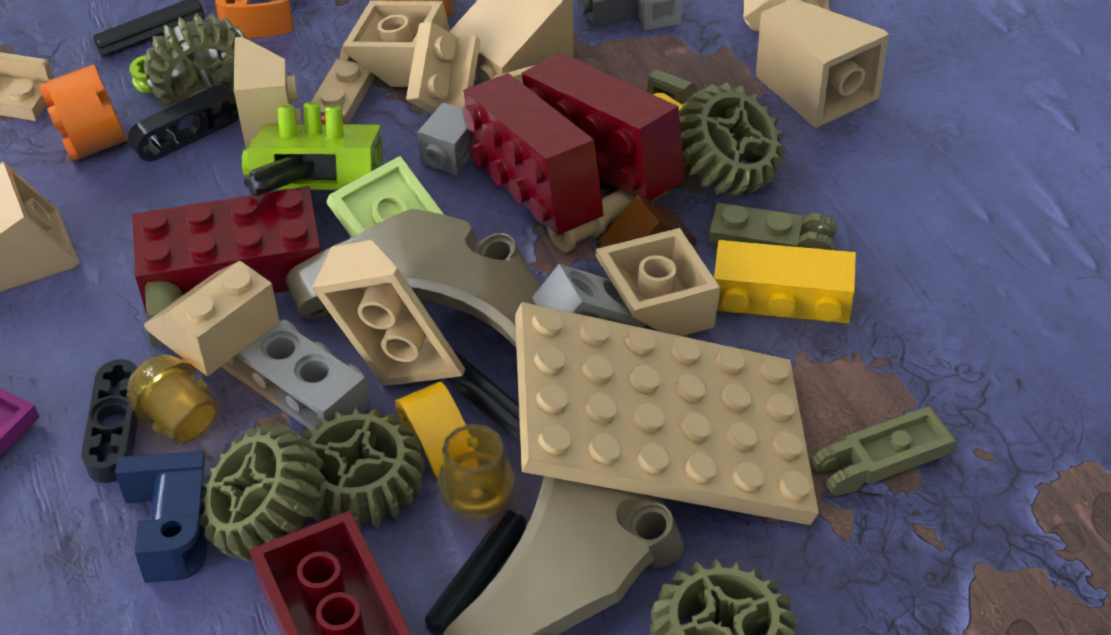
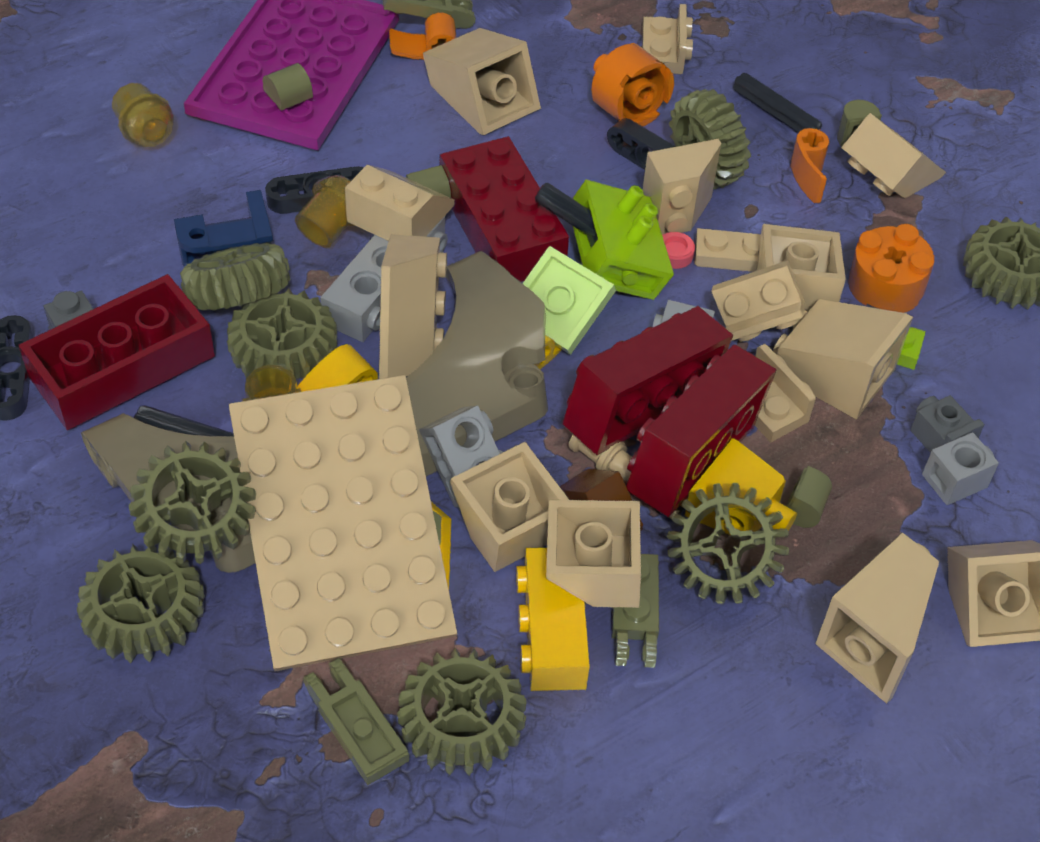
camera: 75 degrees right, 5 degrees up
none -> olive gear [129,441,256,564]
none -> olive gear [397,648,527,776]
none -> tan slope [546,500,641,608]

